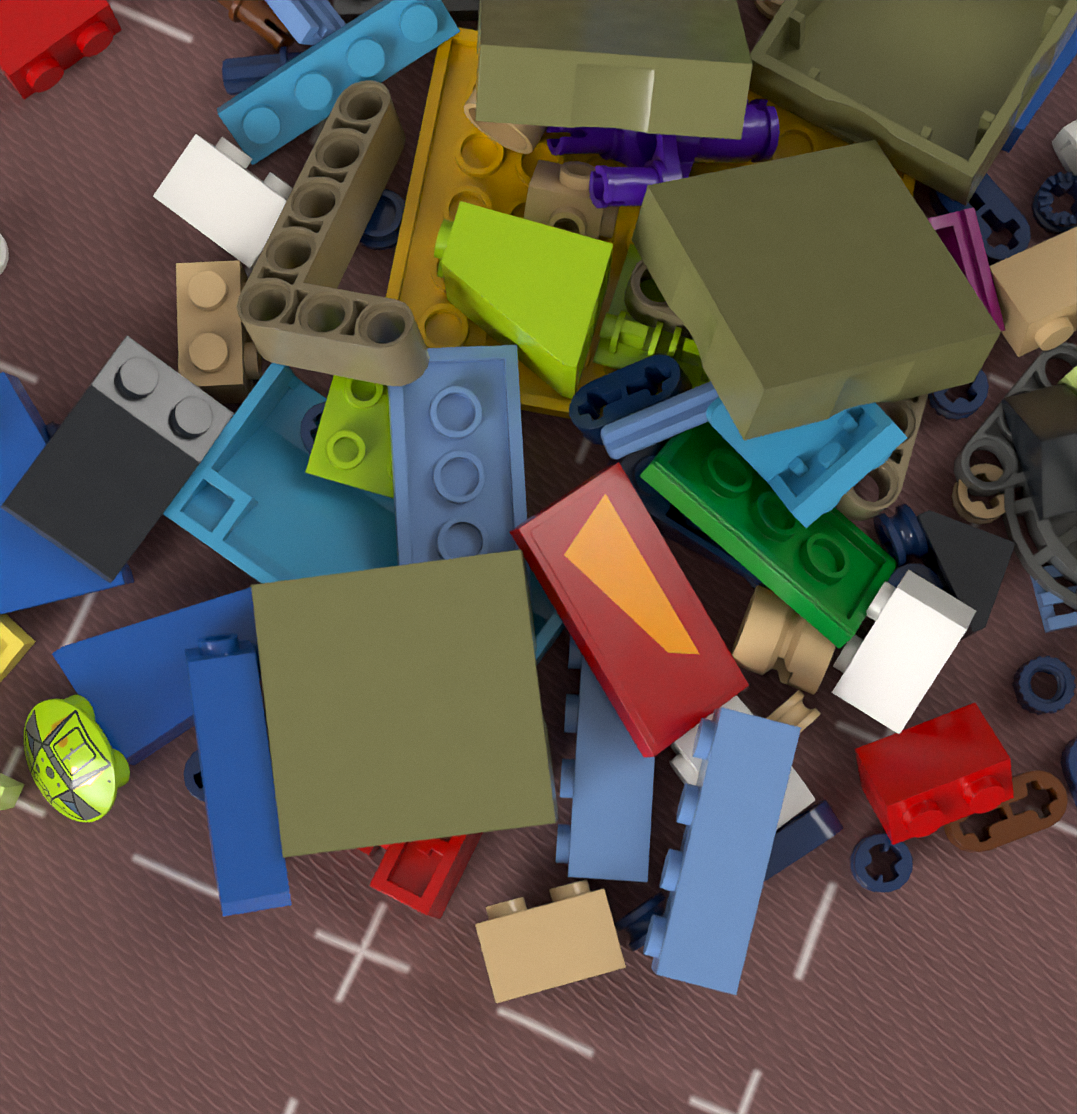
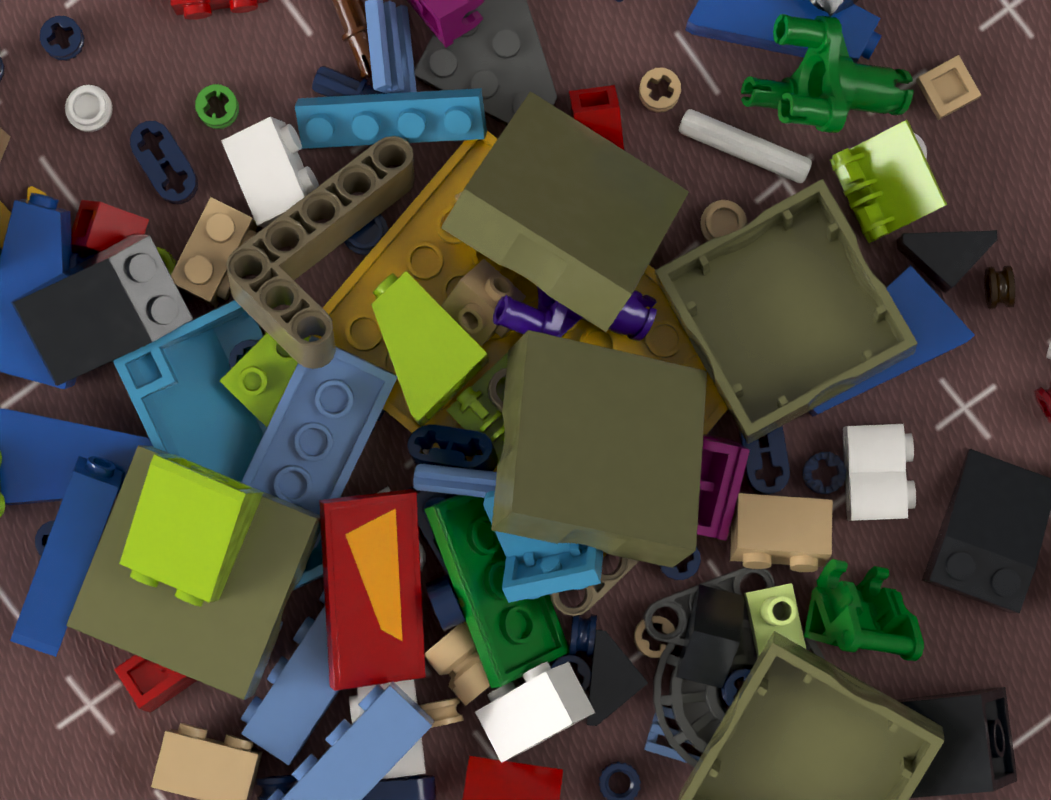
camera: 30 degrees right, 5 degrees up
none -> red brick [71,200,149,254]
none -> lime slope [119,454,264,607]
none -> dark blue beam [130,121,198,204]
none -> bright green bush [195,84,239,129]
none -> dark blue beam [426,575,466,631]

